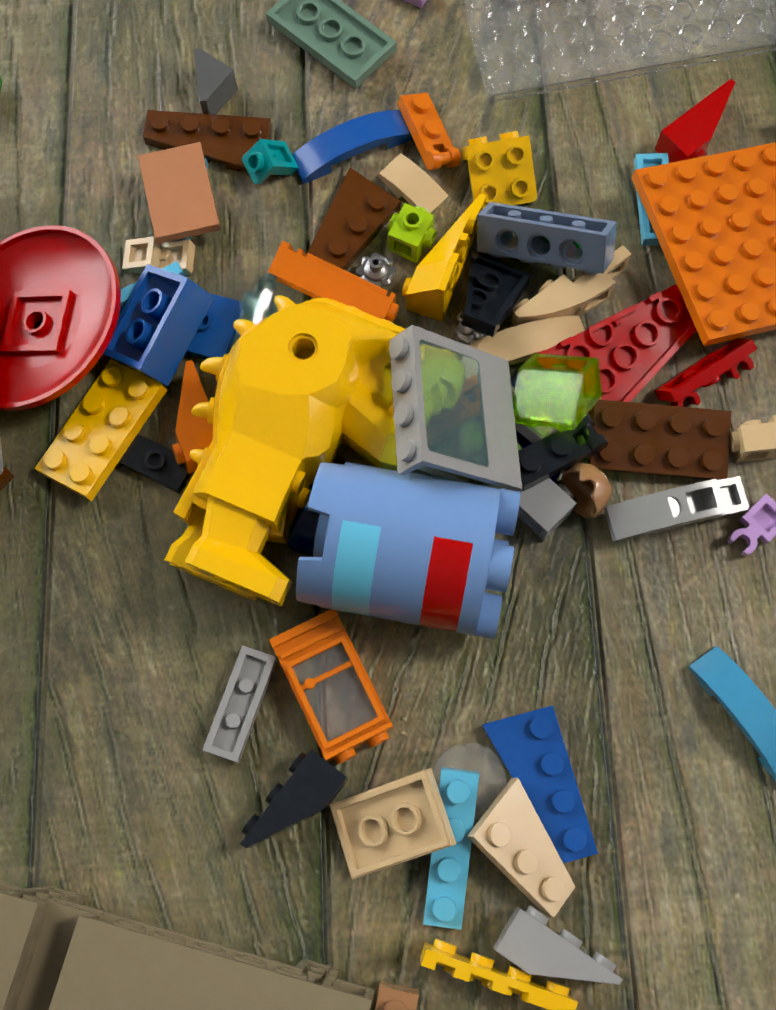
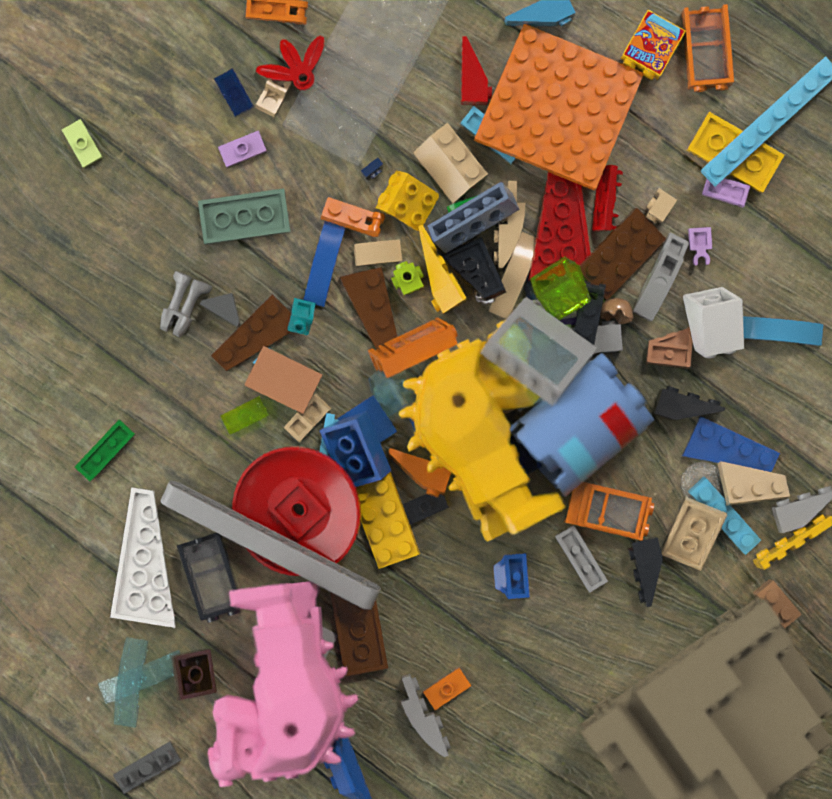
camera: 55 degrees left, 15 degrees up
flat silver plant [356,253,396,287] -> none
none -> light grey piece [160,271,212,338]
none -> clear neon green plate [220,396,269,435]
none -> dark blue plate [361,157,384,180]
none -> tan slope [413,123,488,204]
none -> blue slope [493,553,530,599]
none -> nougat wing [646,327,693,369]
none -> black slope [653,386,725,420]
none -> white slope [683,287,744,358]

